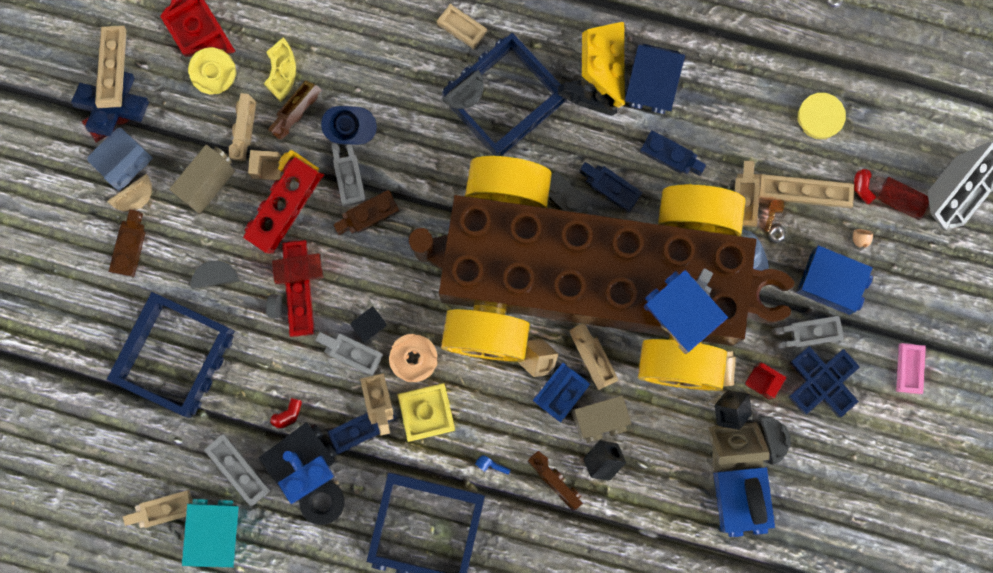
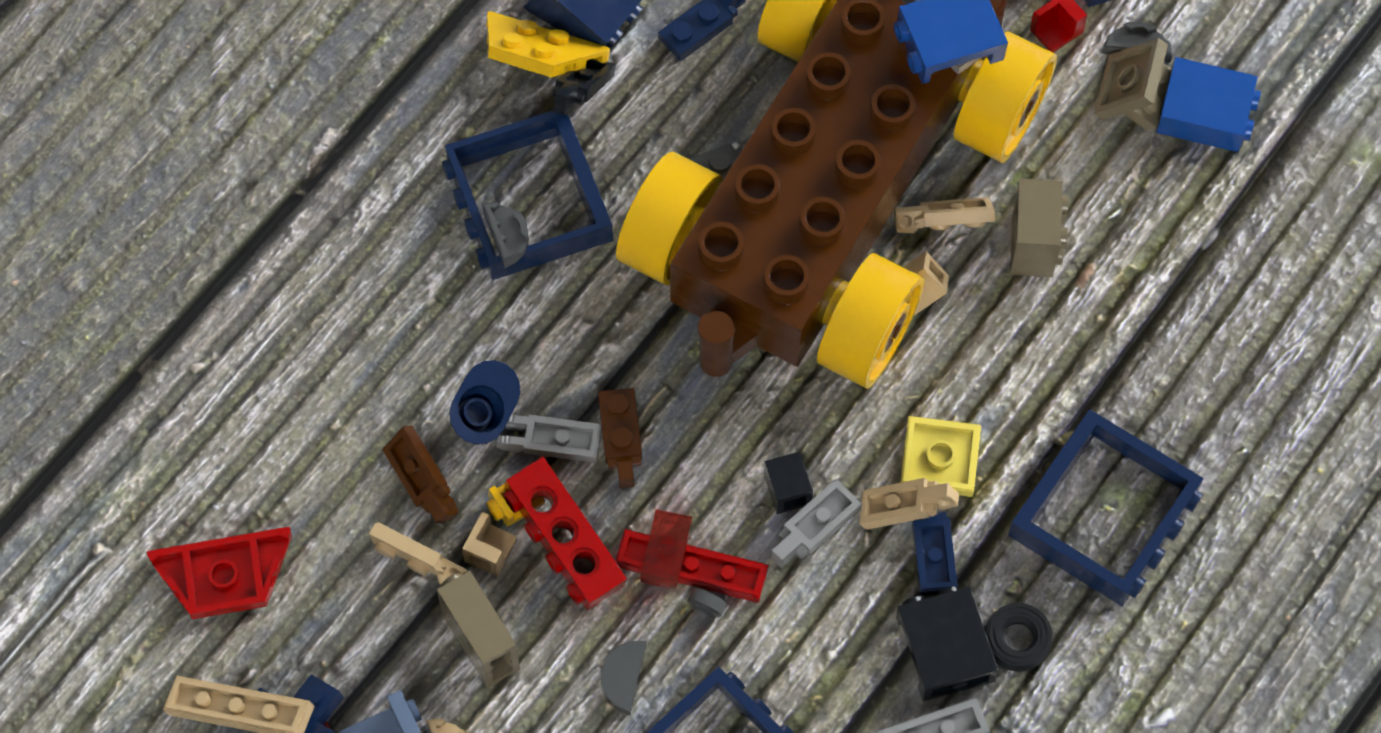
camera: 70 degrees left, 15 degrees down
light yellow tile [188,47,236,95] -> none
light yellow tile [264,37,296,102] -> none
red arm [270,398,302,429] -> none
blue plate [278,451,335,504] -> none
light nougat plate [389,334,438,383] -> none
tan tile [437,4,487,49] -> none
blue hand [475,455,511,475] -> none
reddish brown hinge [527,451,583,511] -> none
blue plate [533,363,590,423] -> none
dark blue hinge [579,162,643,213] -> none
black panel [584,440,626,481] -> none
black panel [714,390,752,430] -> none
black tyre [744,478,767,525] -> none

